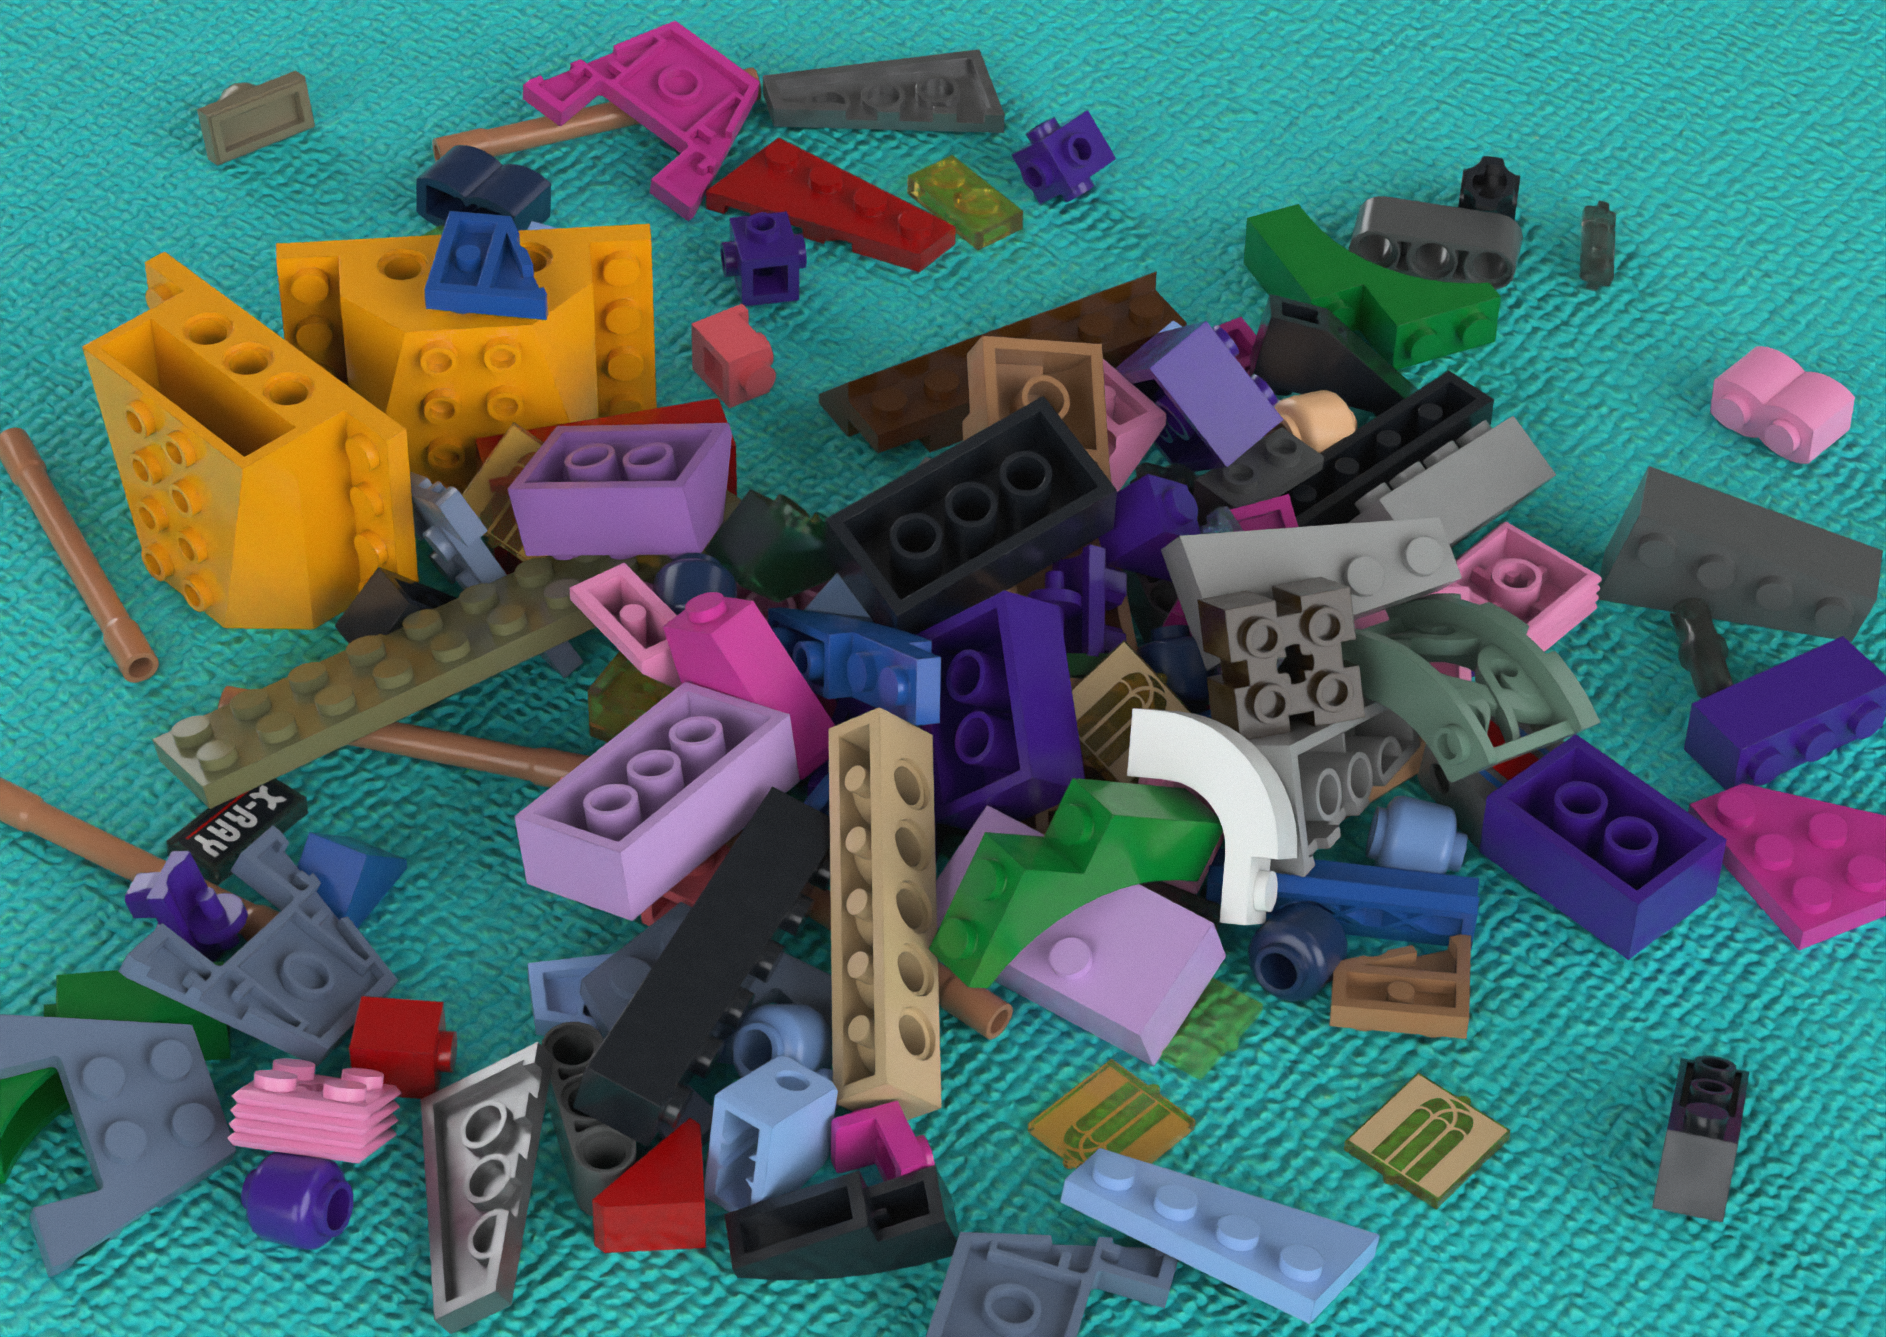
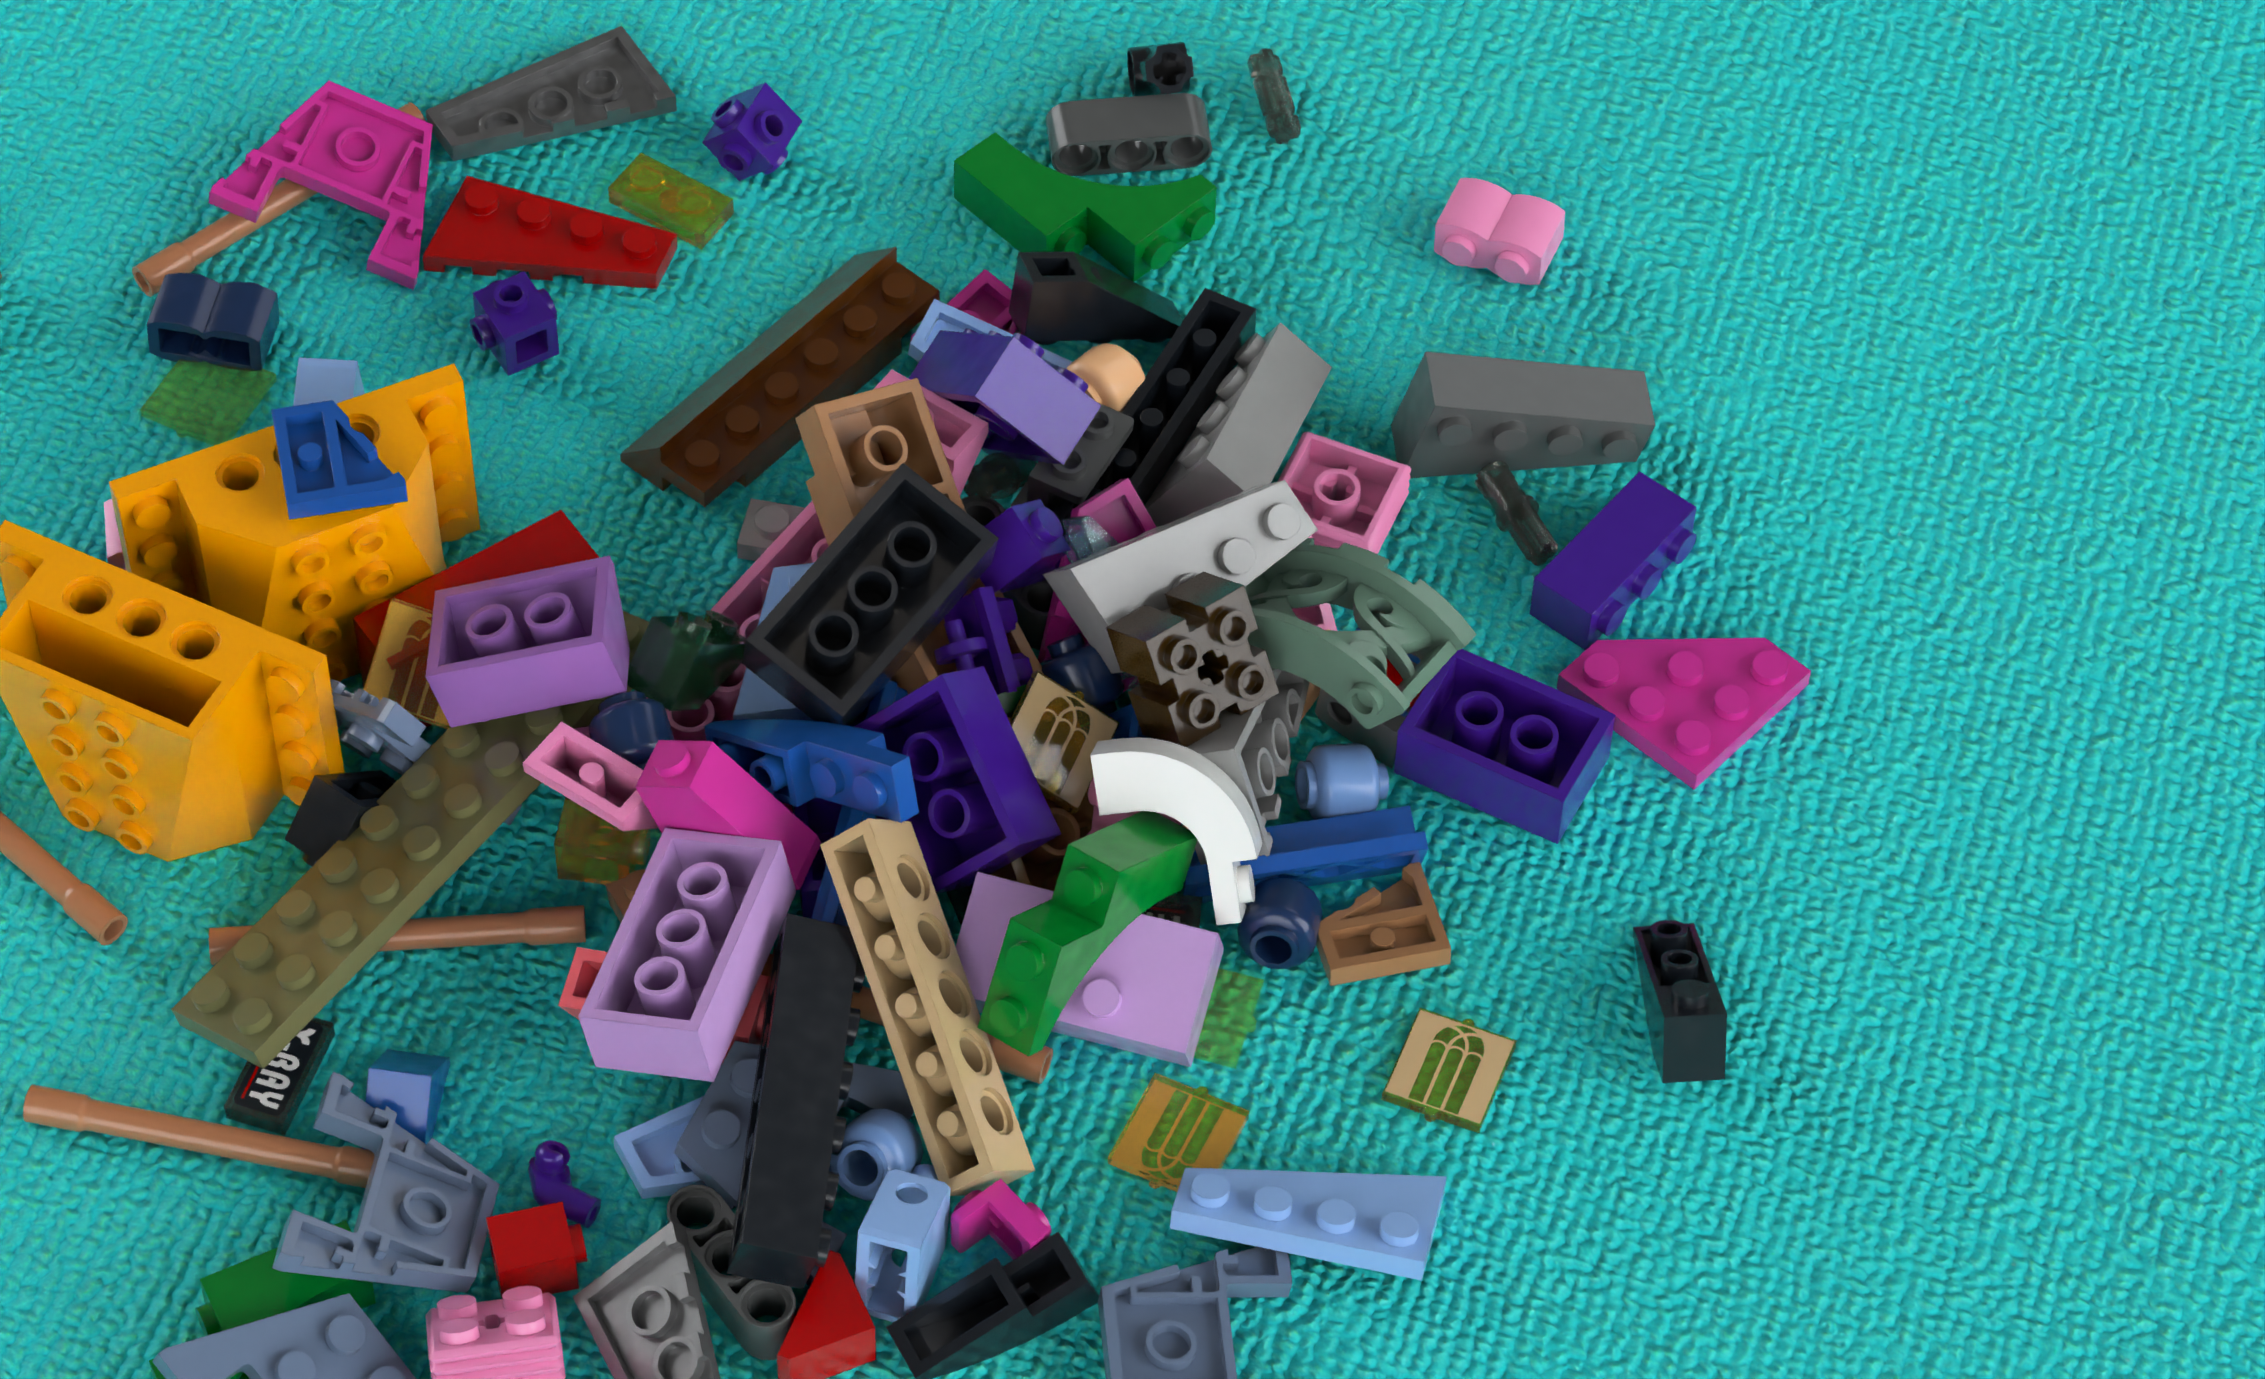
camera: 20 degrees left, 10 degrees up
dark purple hips [125,851,248,962] -> none
coral brick [691,304,776,408] -> none
none -> dark purple arm [528,1140,601,1228]

